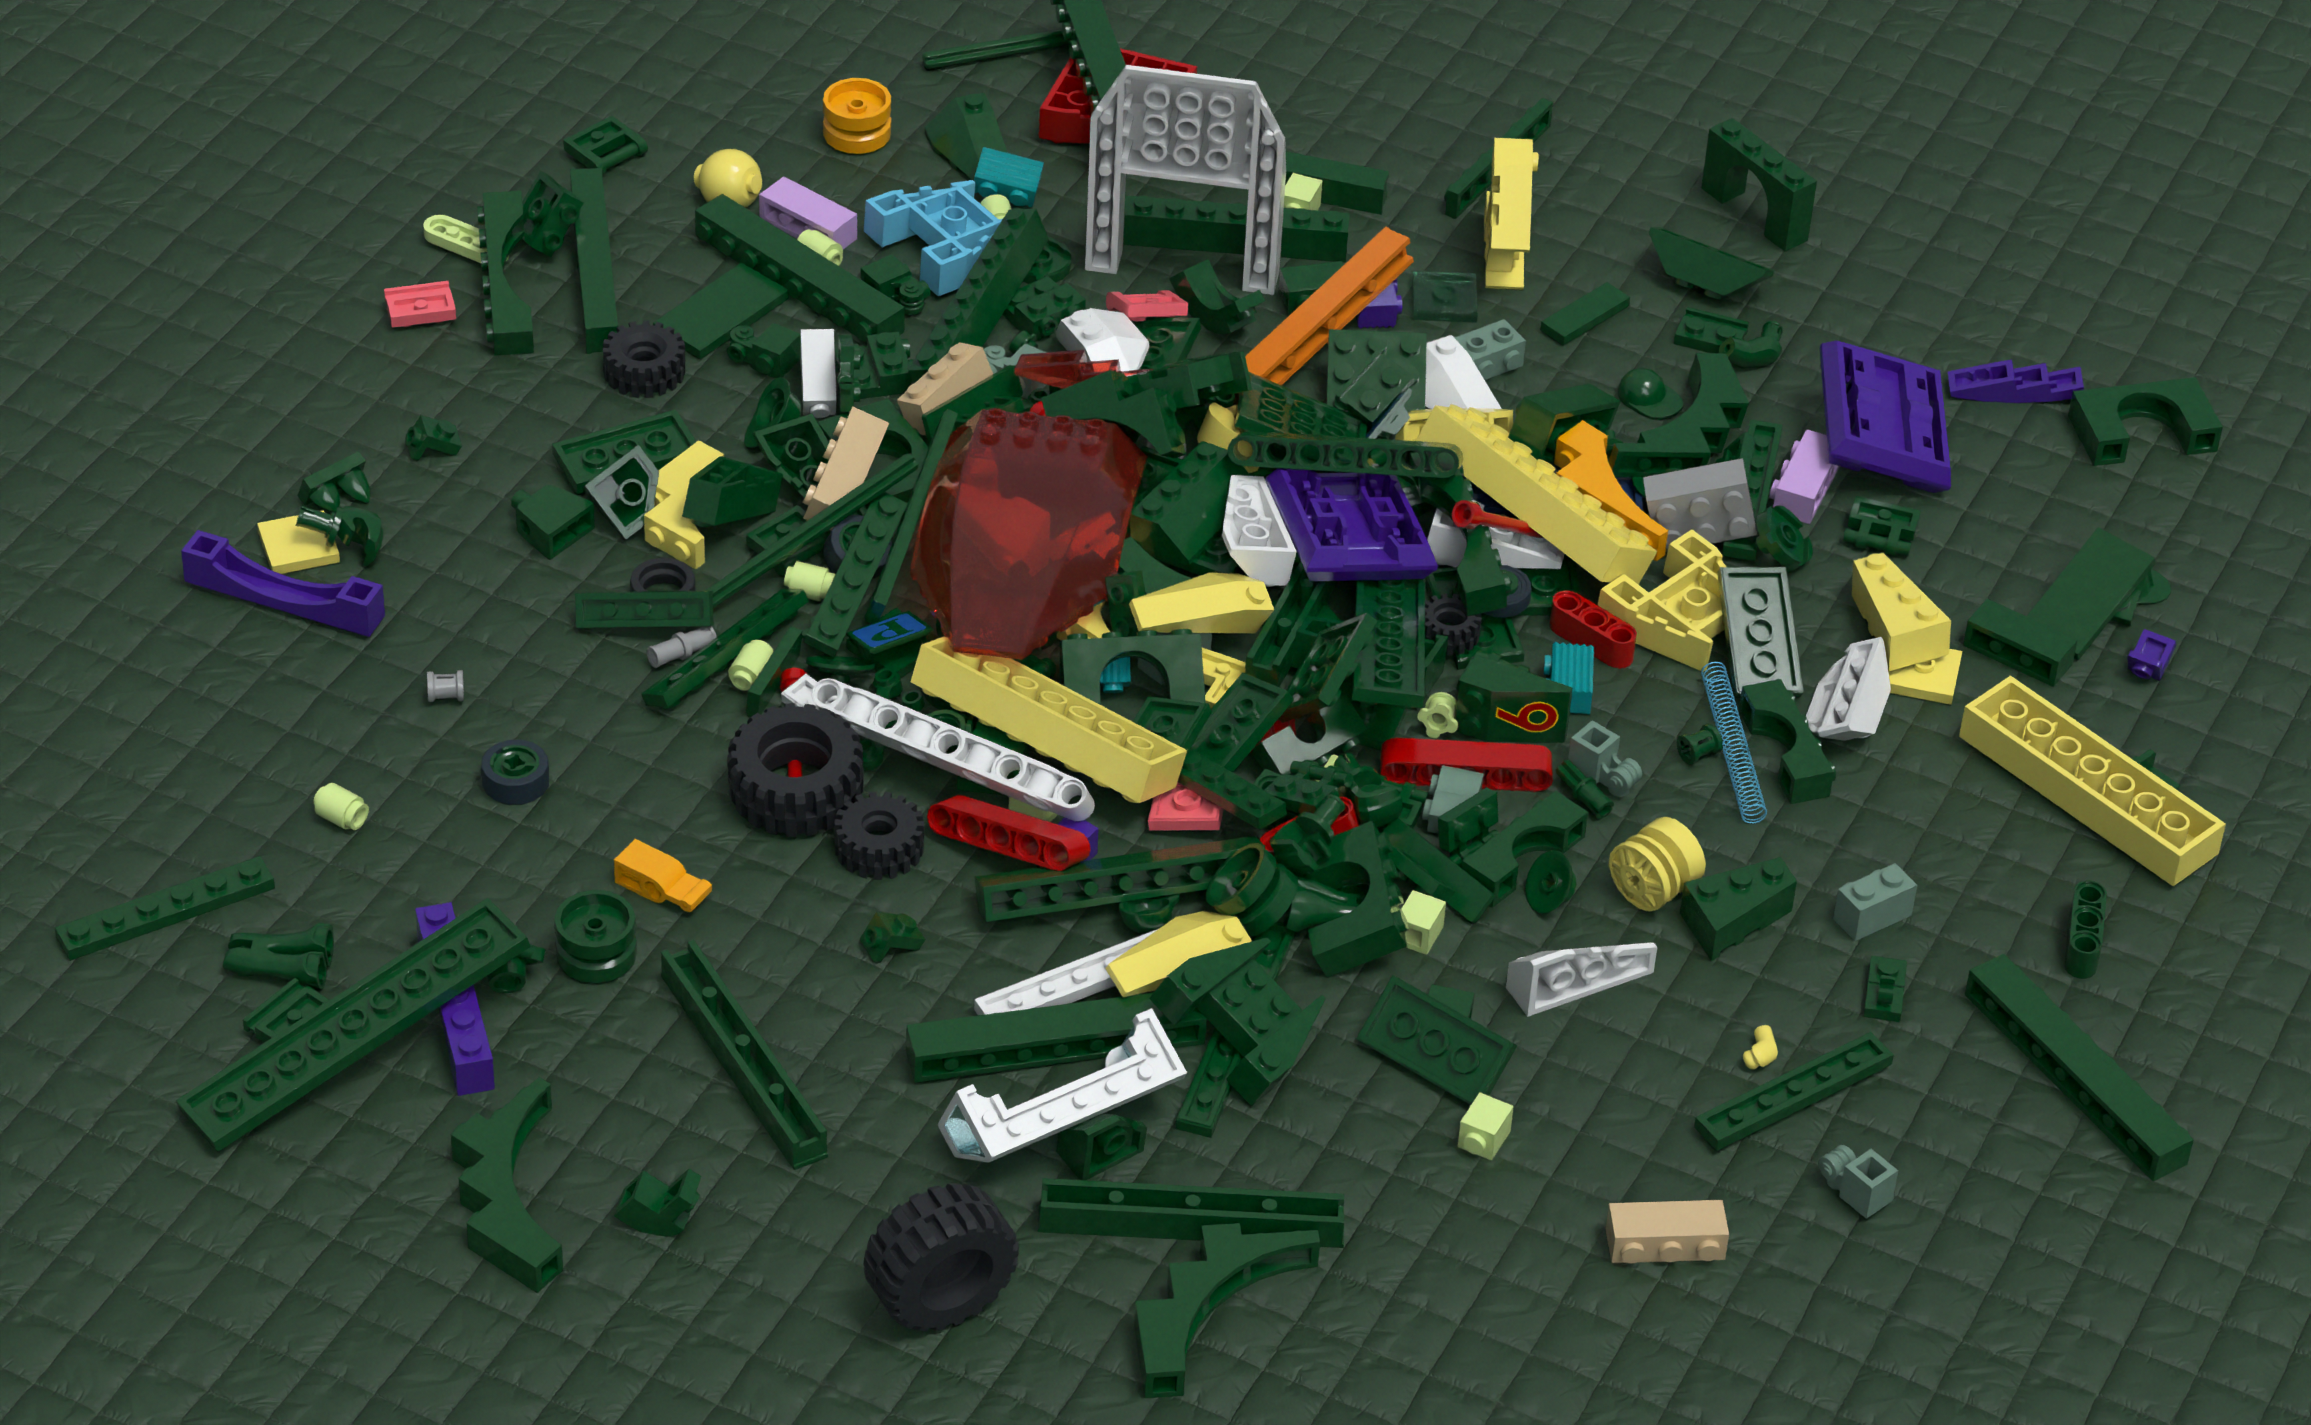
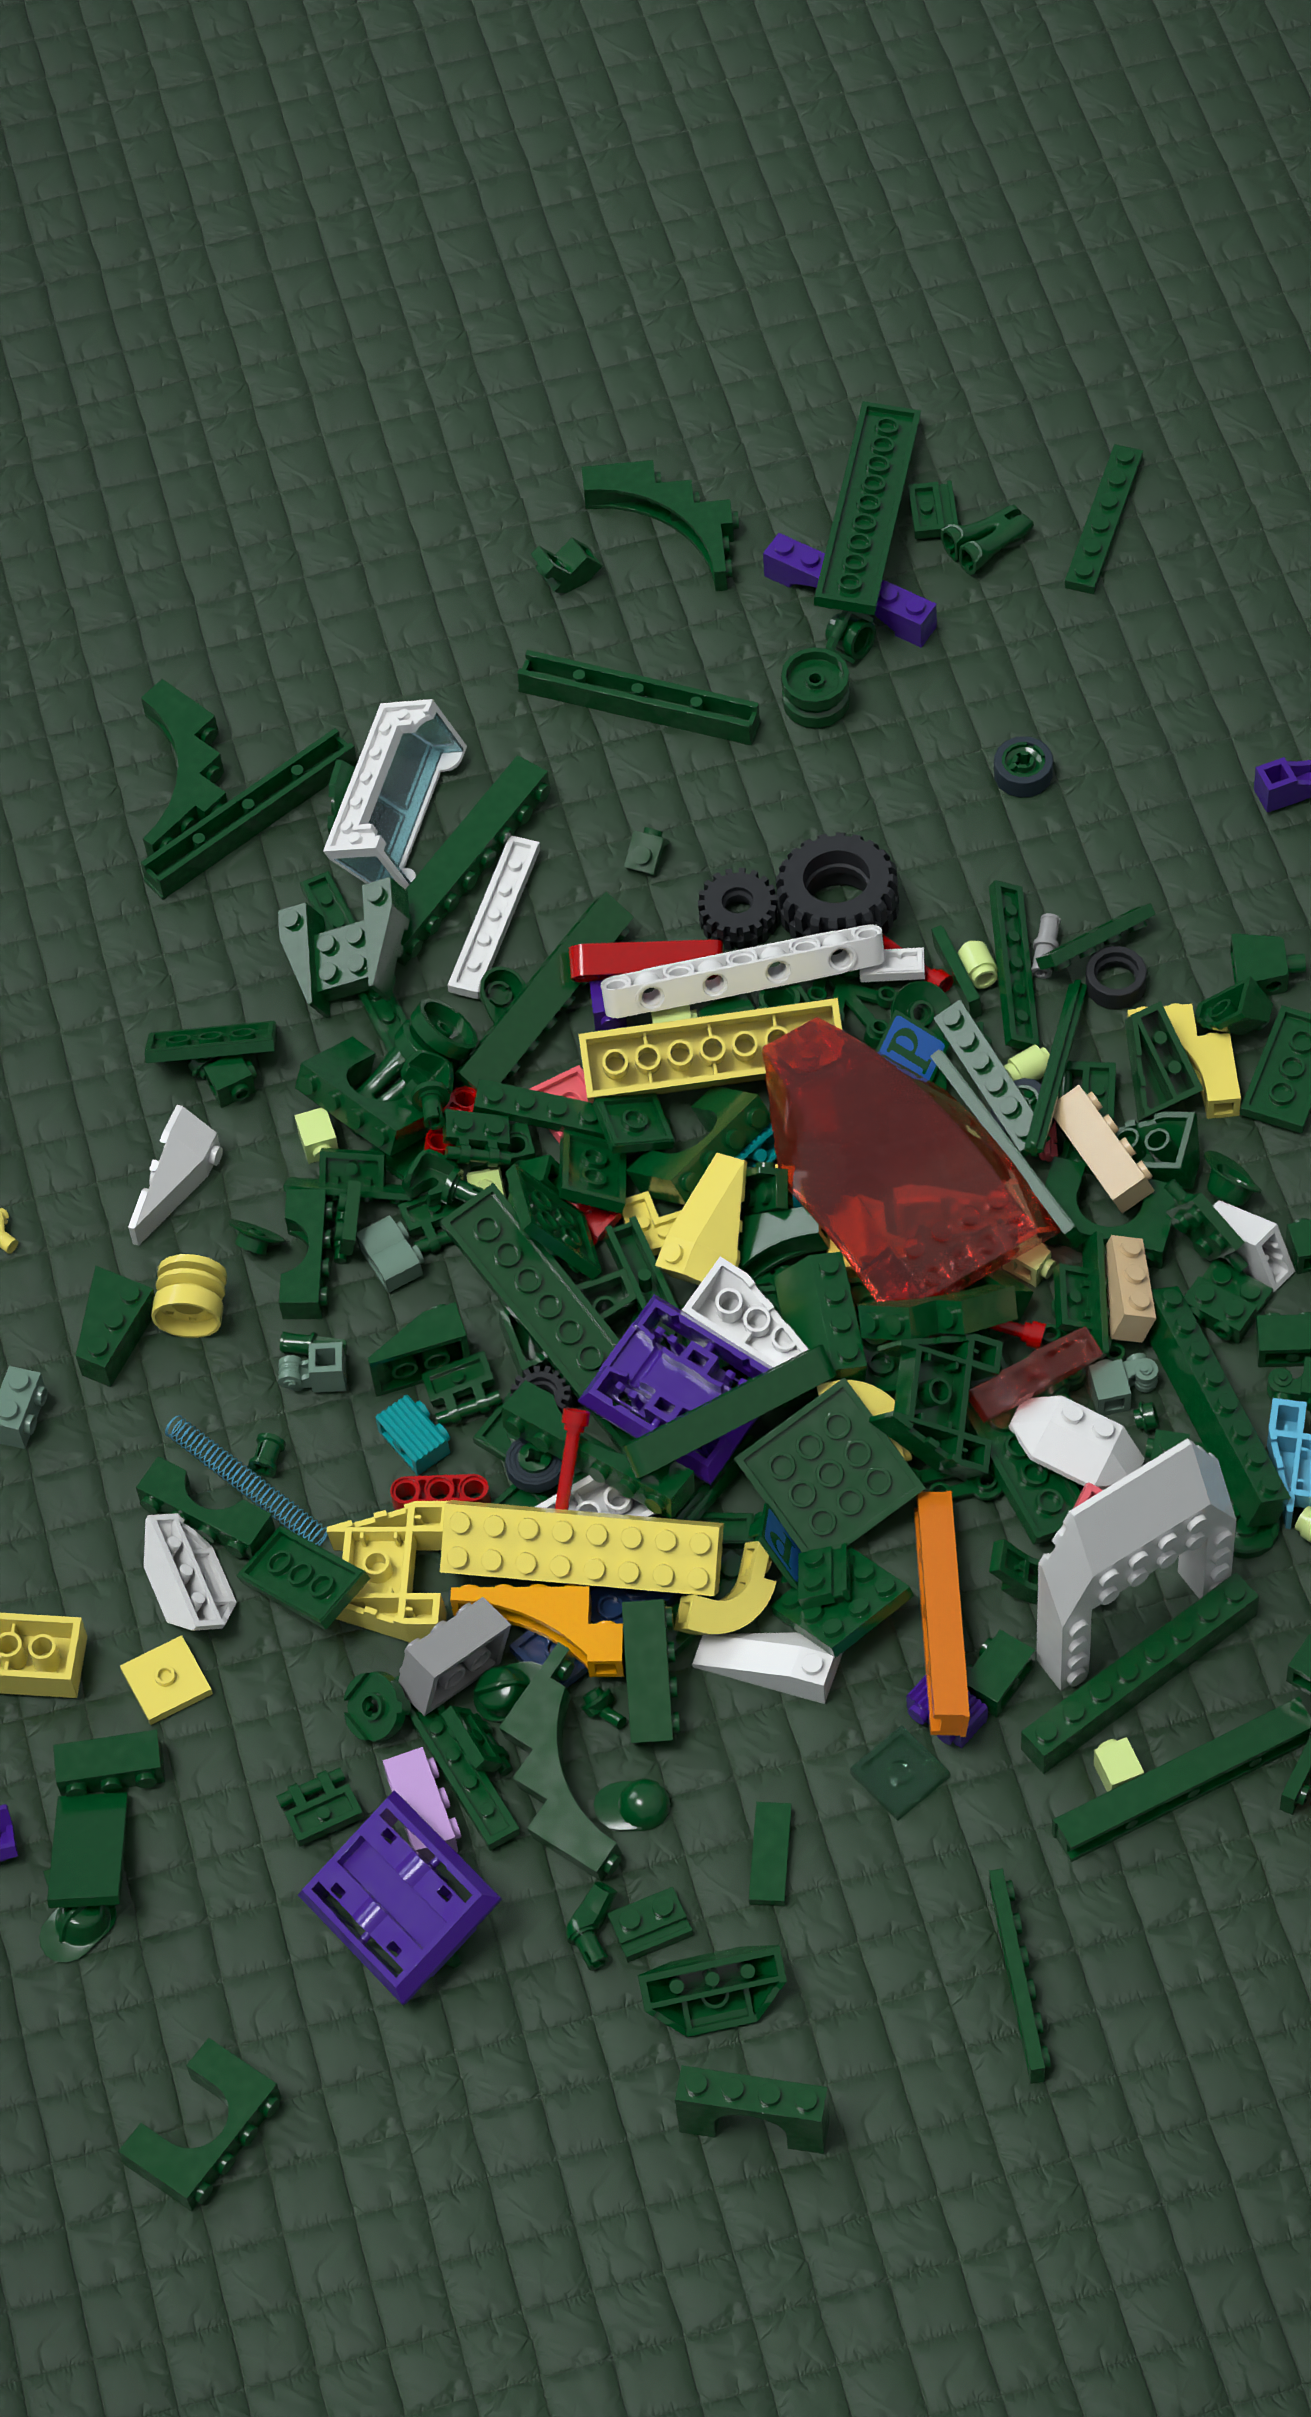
camera: 145 degrees right, 15 degrees up
yellowish green brick [314,783,369,830] -> none
light grey bush [427,670,464,702] -> none
light orange piece [614,839,712,912] -> none
black tyre [863,1183,1019,1331] -> none
light yellow wedge [1105,911,1252,997] -> none
red beam [1380,738,1553,792] -> none
yellowish green brick [1417,692,1458,738] -> none
sand green brick [1454,319,1526,380] -> none
yellowish green brick [1458,1092,1514,1160] -> none
light yellow wedge [1484,138,1539,290] -> none
light yellow wedge [1852,553,1951,671] -> none
dark purple slope [1948,359,2084,403] -> none

